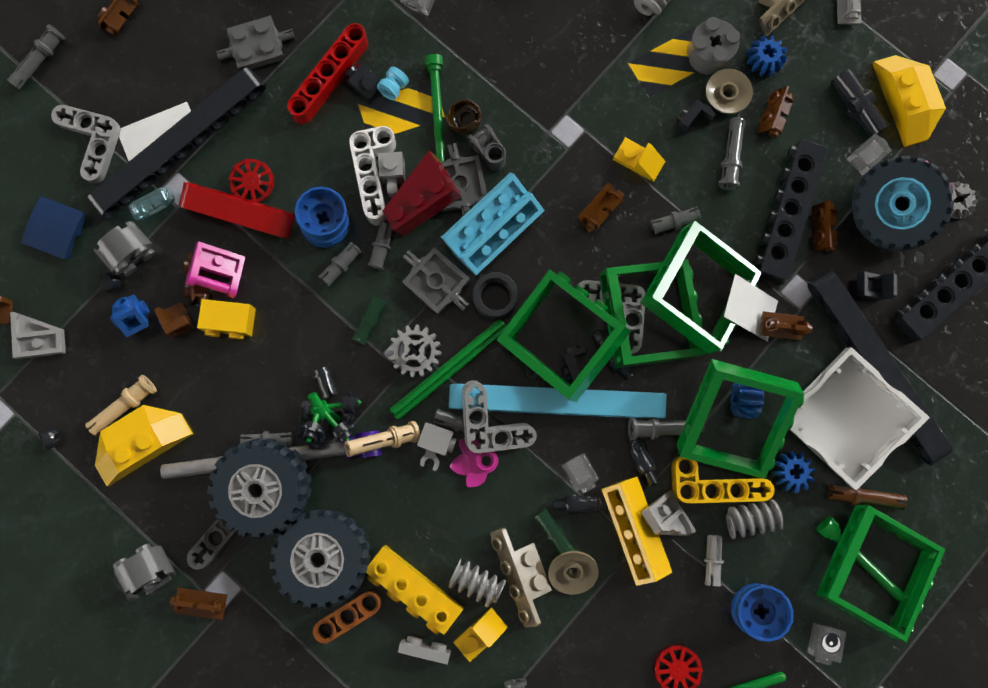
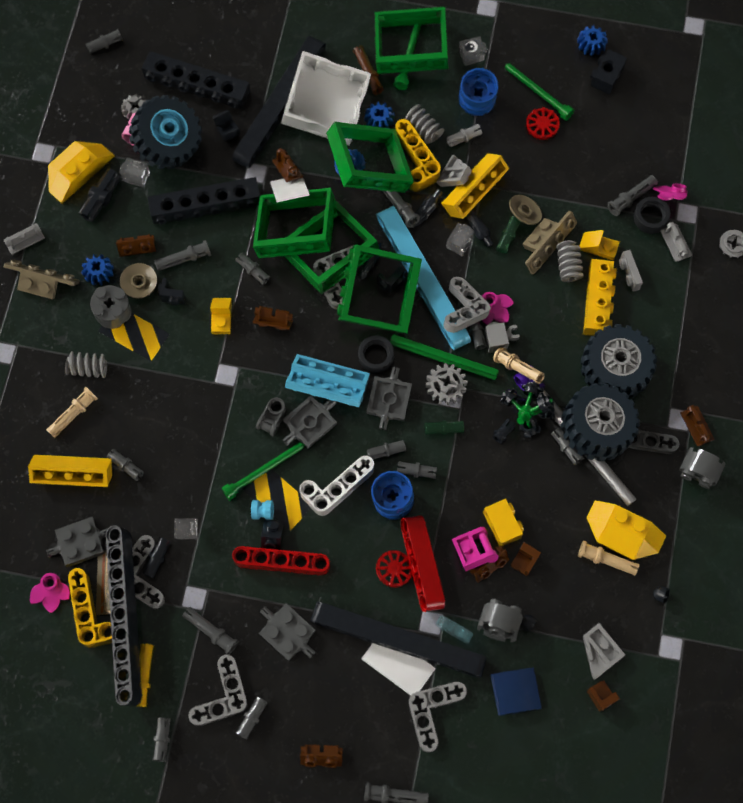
camera: 120 degrees left, 10 degrees down
blue brick [111,294,150,337] -> none
dark orange beam [313,590,383,643] -> none
light grey brick [378,152,405,198] -> none
dark red wedge [382,151,462,236] -> none
dark brown hair [445,99,482,135] -> none
reddish brown hinge [812,200,838,252] -> none

